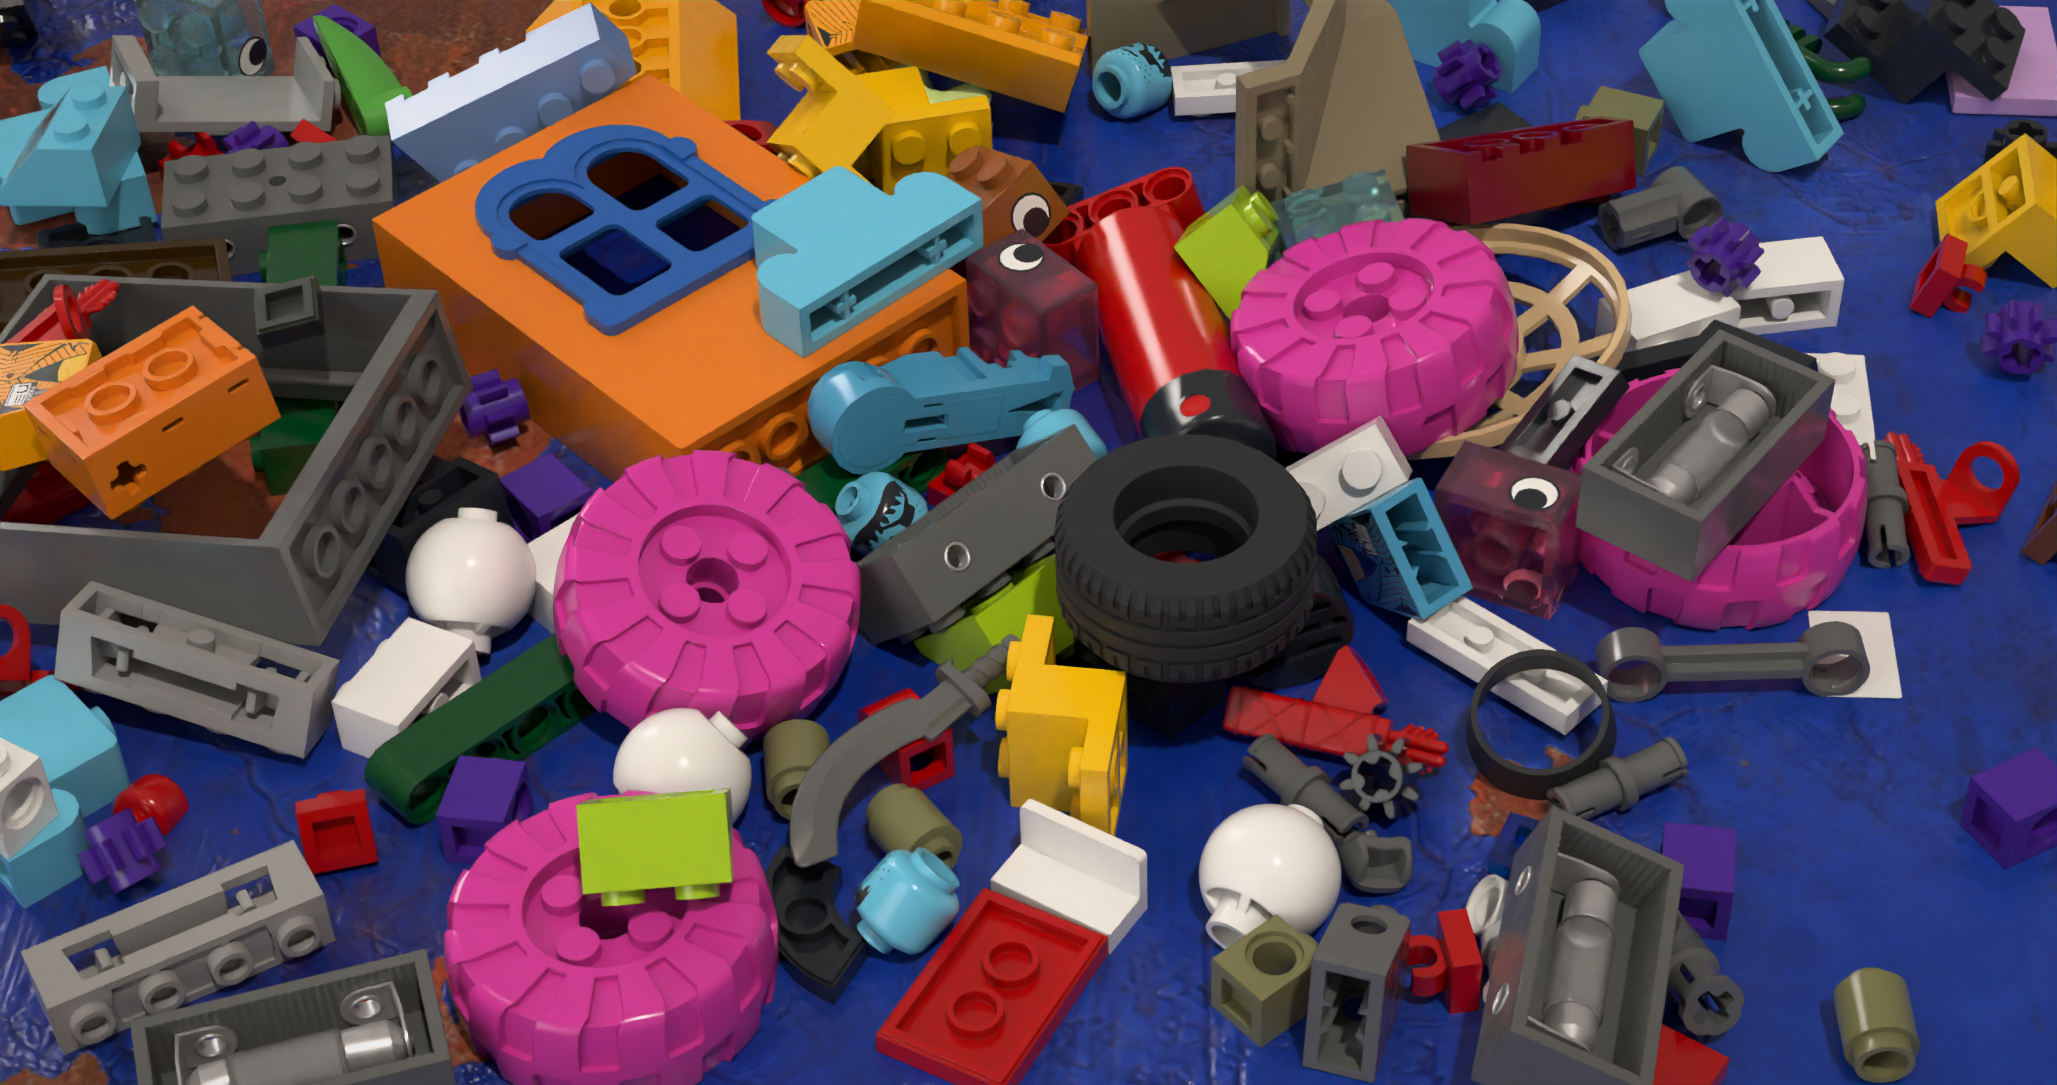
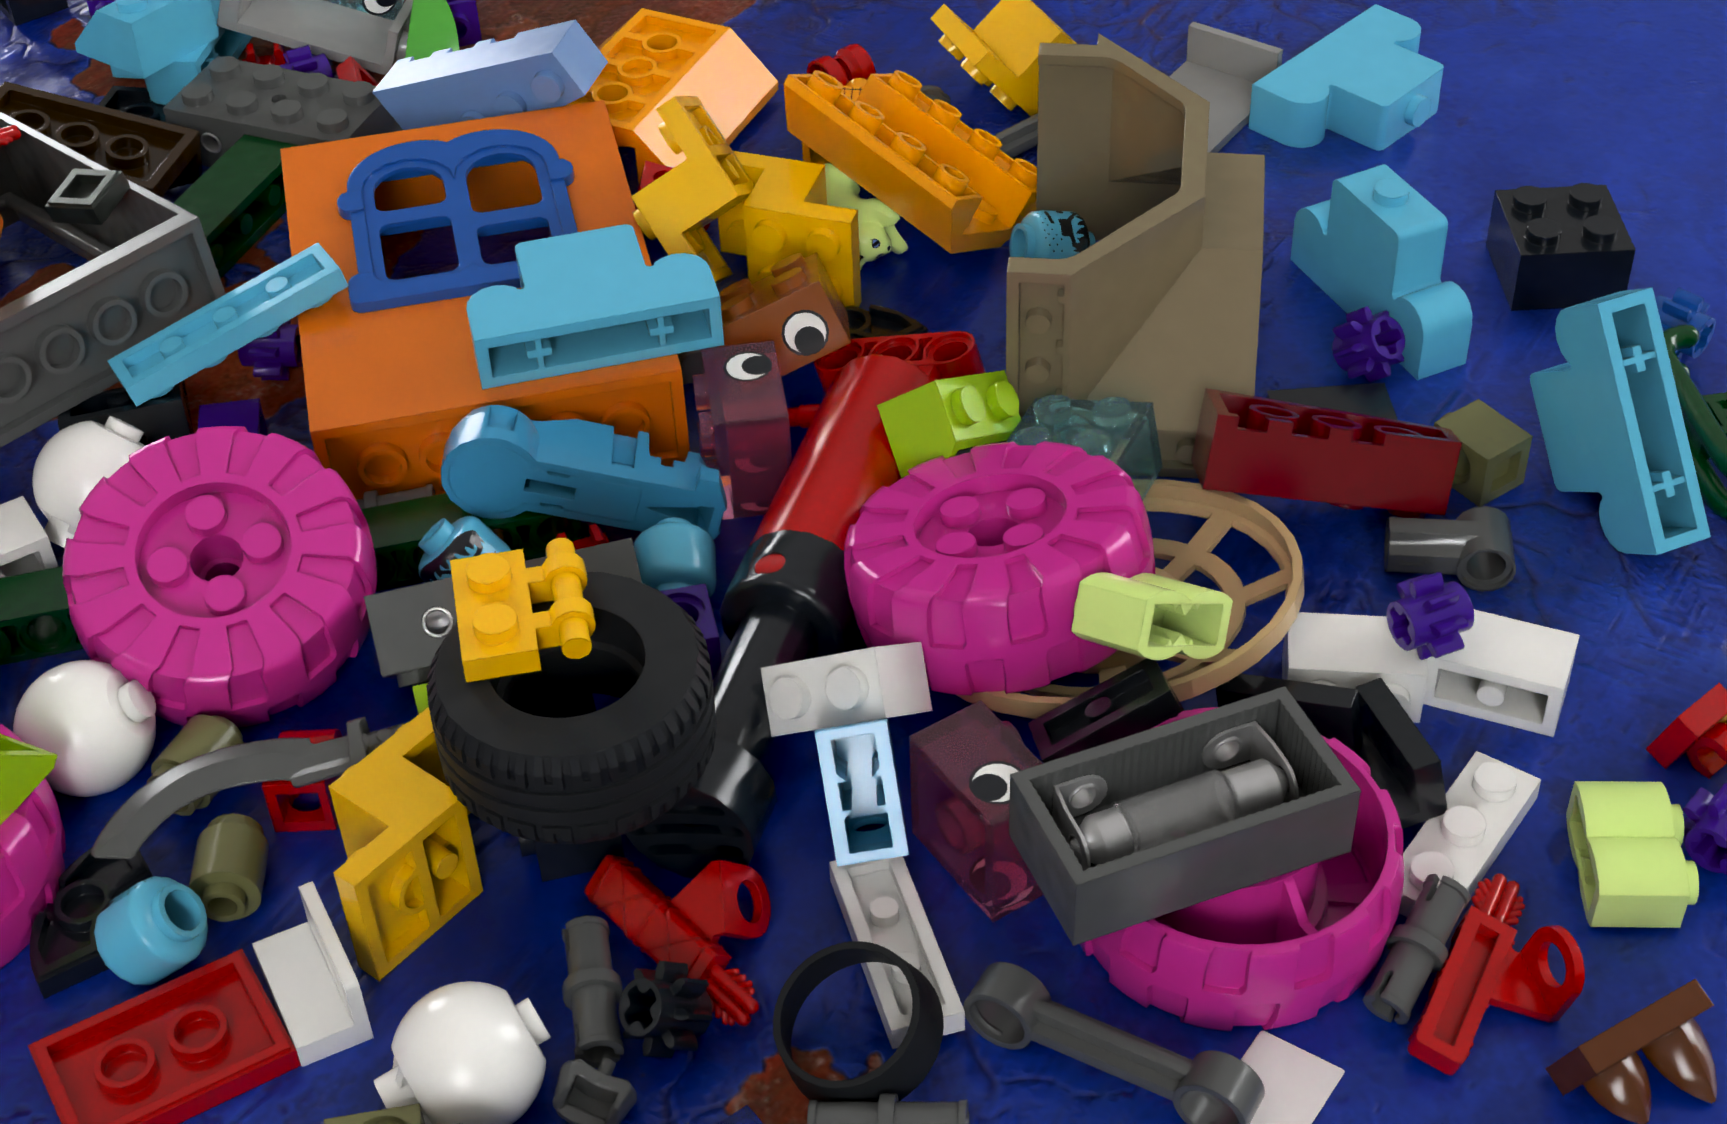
camera: 30 degrees right, 0 degrees up
none -> medium azure plate [107,242,349,407]
none -> yellow plate [450,538,596,683]
none -> yellowish green brick [1071,572,1233,660]
none -> yellowish green brick [1566,781,1699,928]

